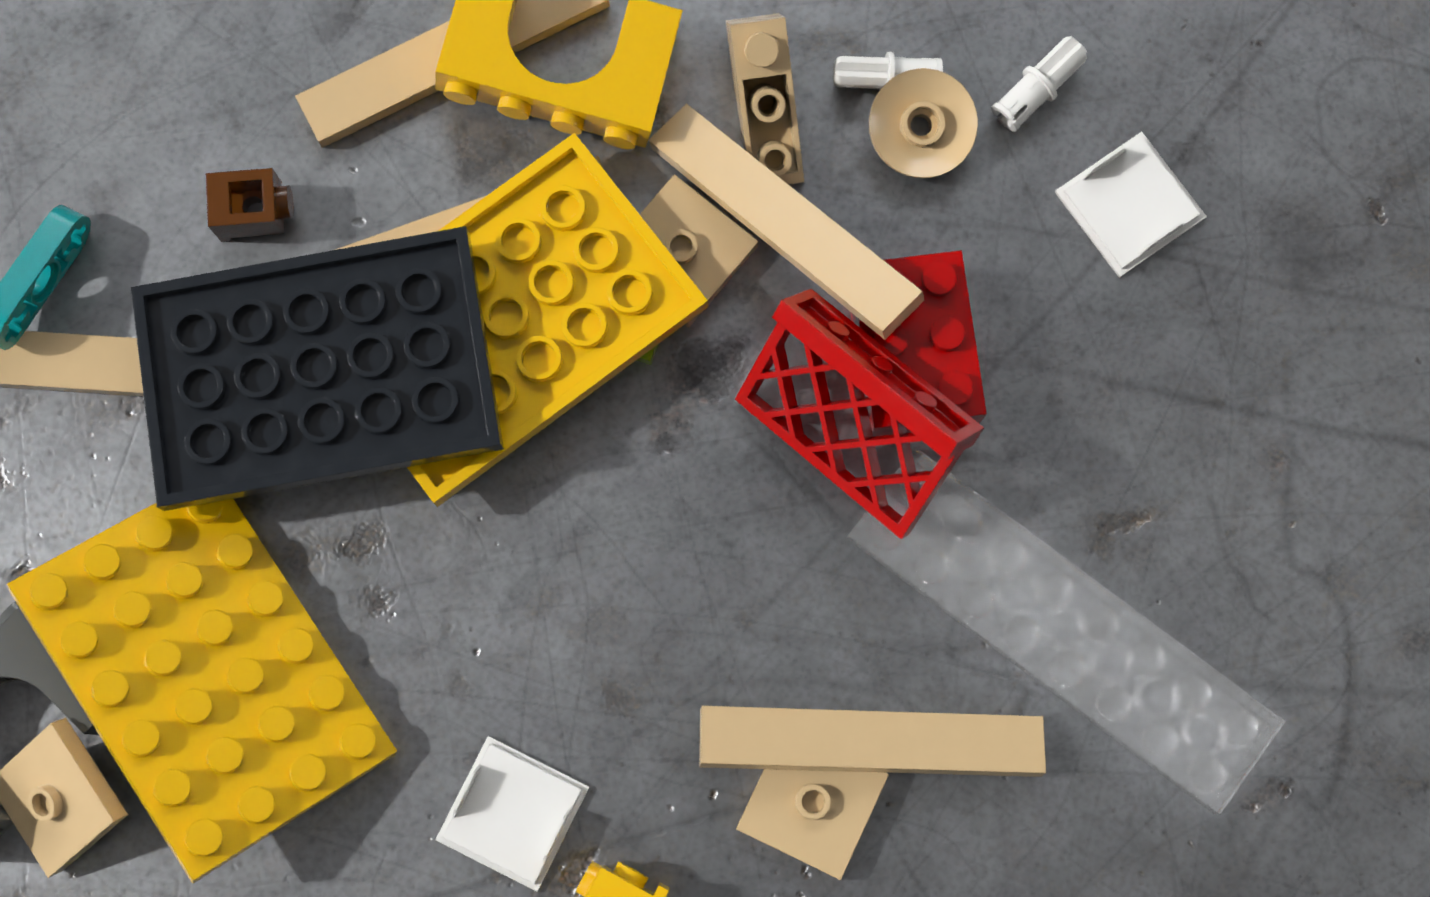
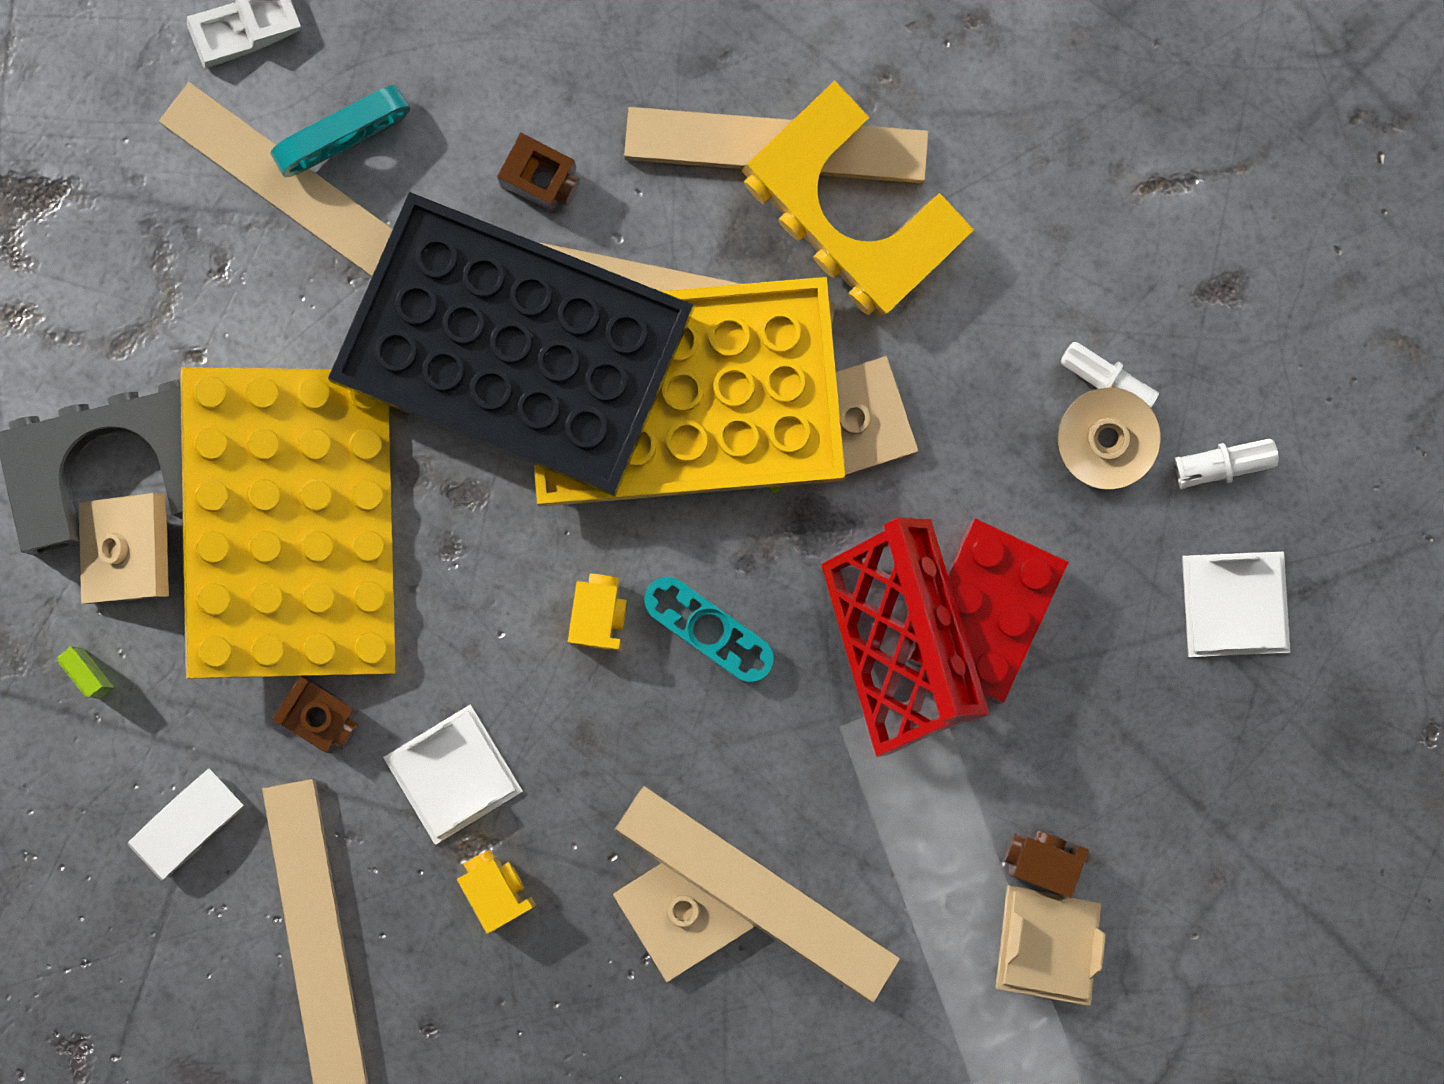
camera: 35 degrees right, 5 degrees up
tan tile [648,103,924,340] -> none
tan slope [726,13,804,184] -> none
none -> reddish brown brick [272,676,359,753]
none -> yellow brick [568,574,627,652]
none -> teal beam [644,577,774,683]
none -> tan piece [996,885,1106,1006]
none -> reddish brown brick [1004,830,1089,898]

